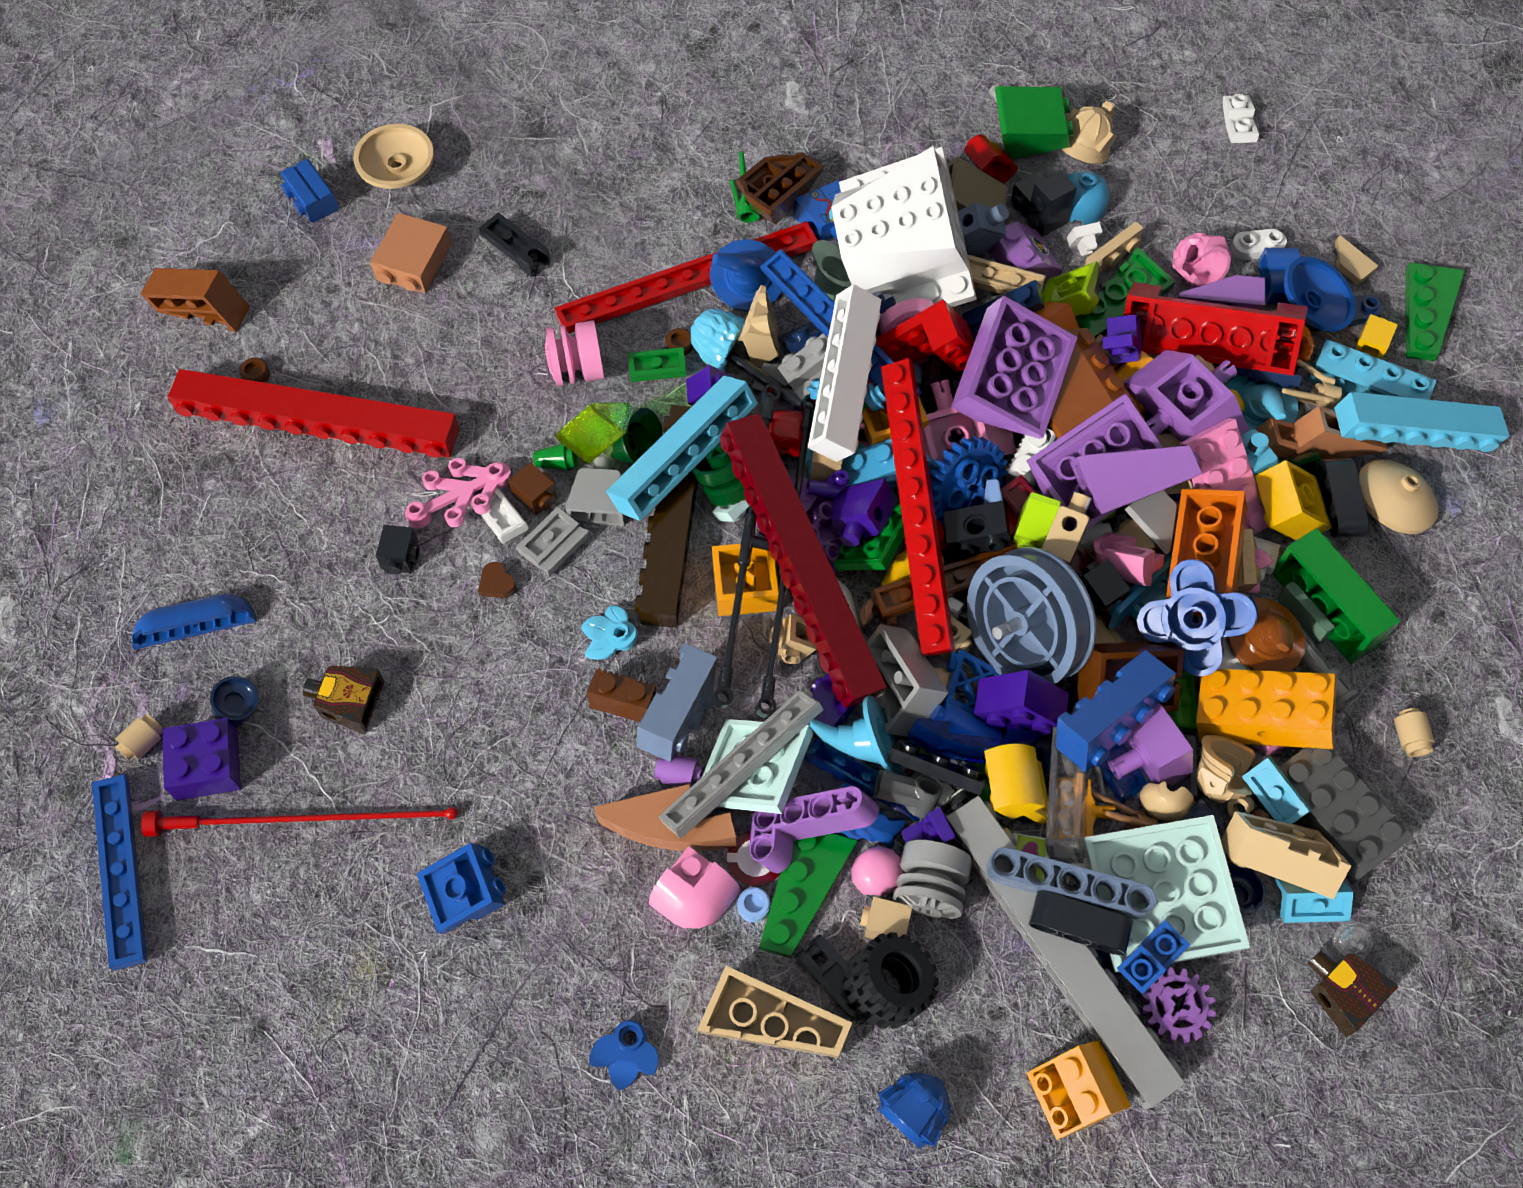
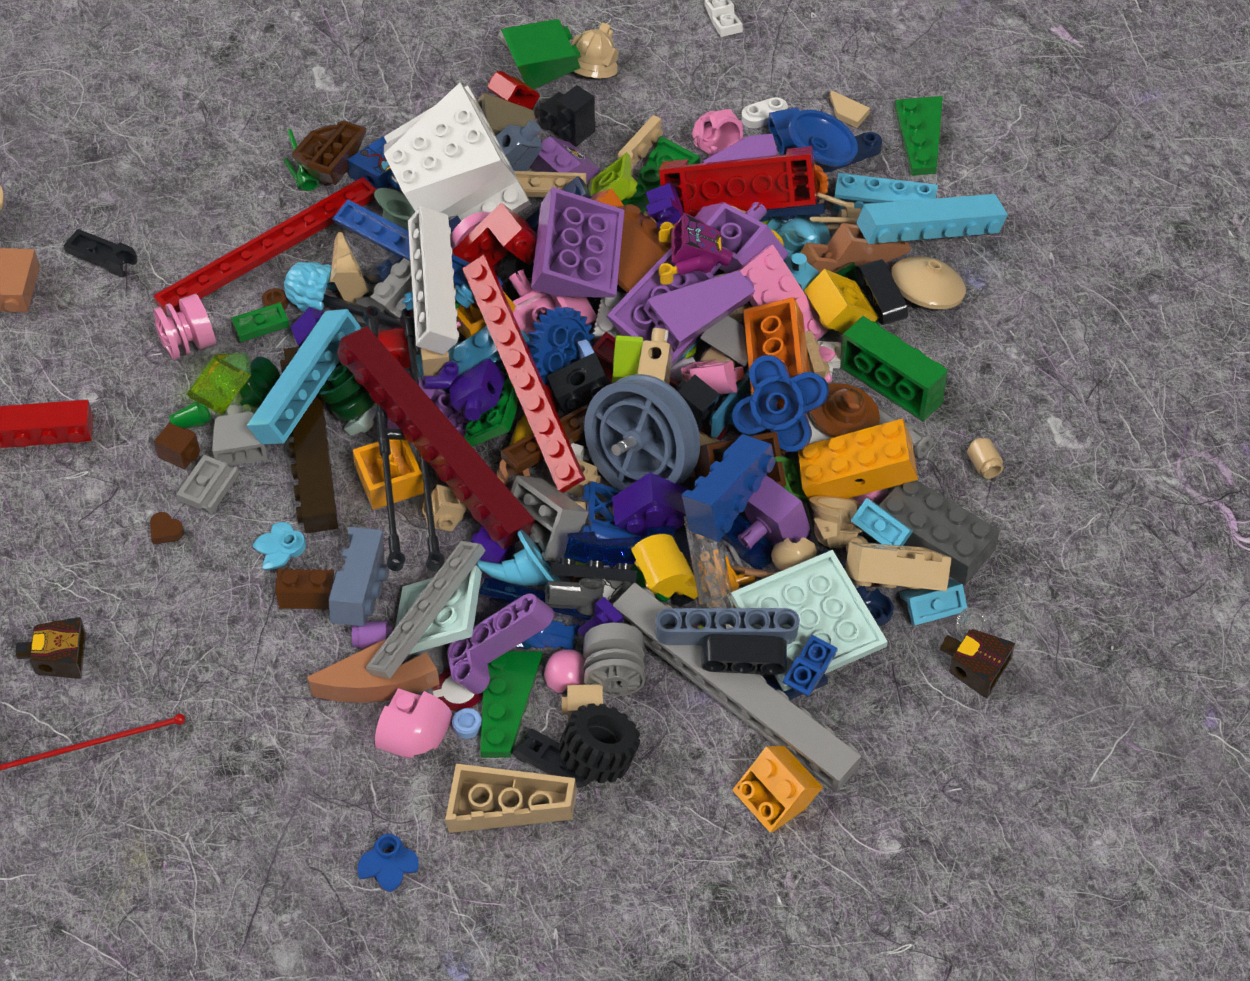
camera: 15 degrees left, 10 degrees down
black brick [376,525,420,574] -> none
bright pink plant [405,458,511,529] -> none
blue plate [416,842,506,934] -> none
white plate [479,488,528,544] -> none
blue piece [709,239,782,312] -> none
blue helmet [877,1072,951,1150] -> none
dark azure cylinder [1067,170,1110,225] -> none
white tile [1067,222,1102,256] -> none
medium lavender gear [1139,967,1216,1045] -> none
sand green tile [1277,581,1335,645] -> none
yellow brick [1354,314,1398,359] -> none
none -> magenta torso [659,213,733,285]

